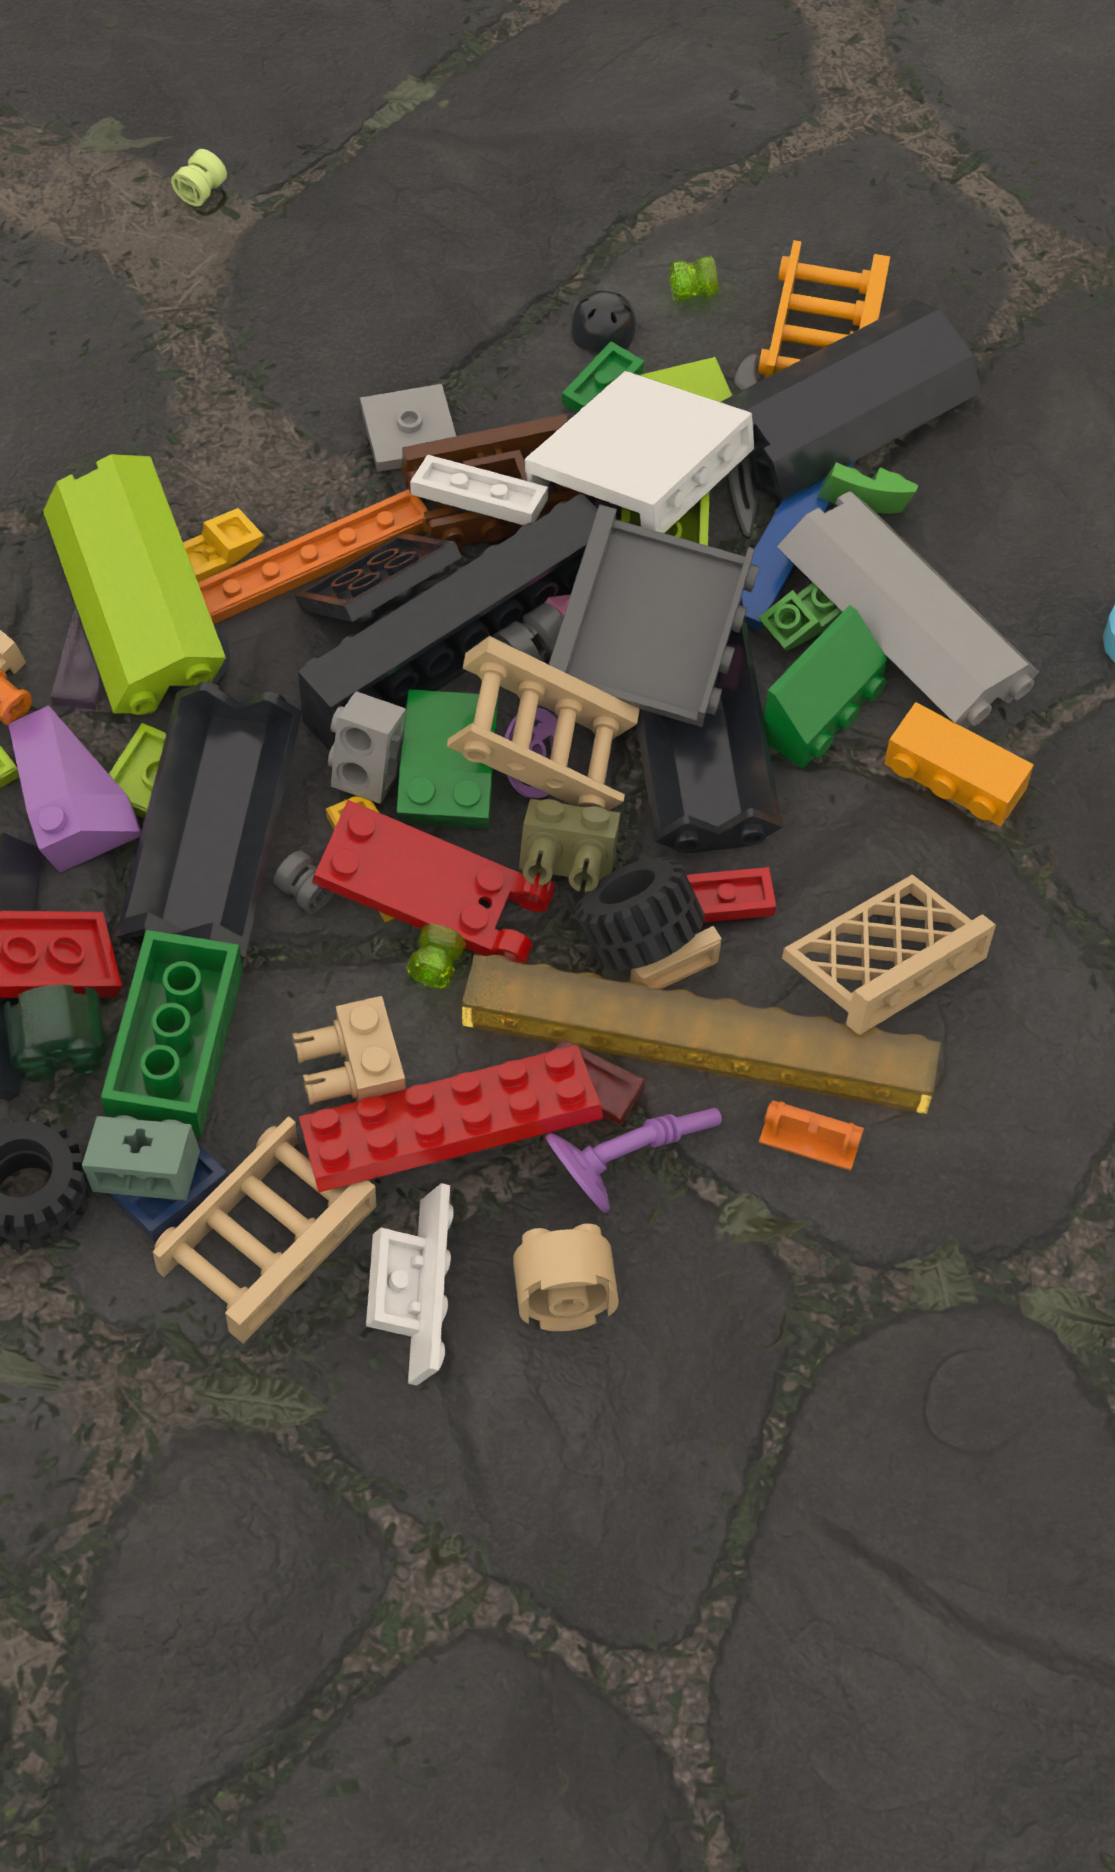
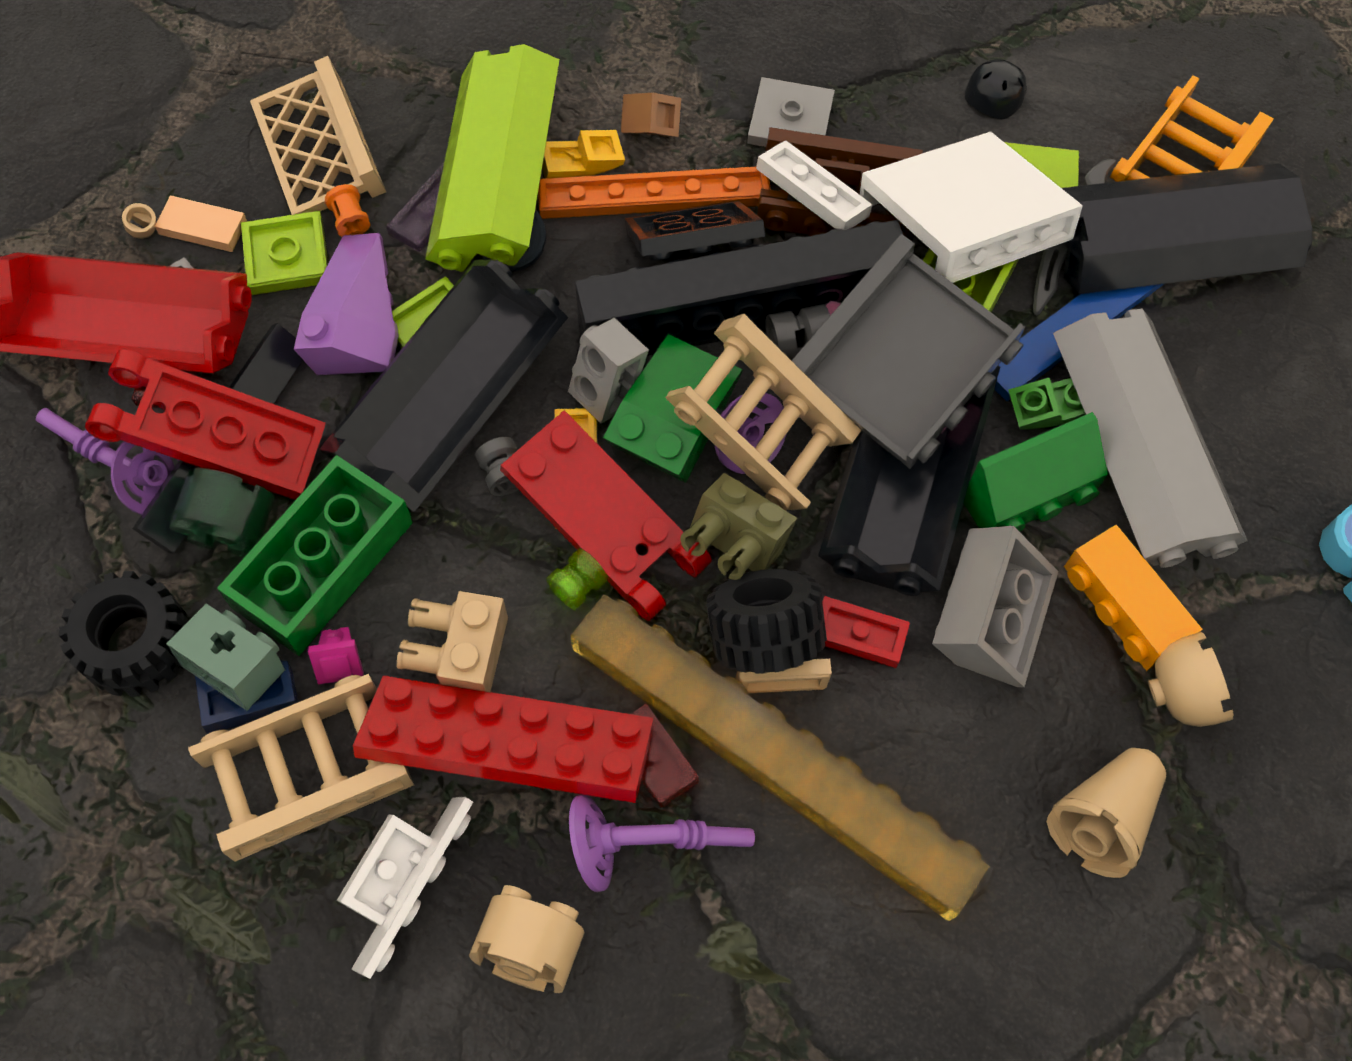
camera: 25 degrees right, 5 degrees up
green plate [561,342,645,413] -> none
clear neon green wheel [669,255,718,302] -> none
orange hinge [759,1100,864,1171] -> none
tan fence [782,875,996,1035] -> none
bright green slope [817,462,918,514] -> none
none -> dark pink brick [308,627,364,684]
none -> medium nougat panel [621,93,681,137]
none -> light grey slope [932,526,1059,687]
none -> tan cone [1046,748,1166,878]
none -> tan cylinder [1148,632,1234,727]

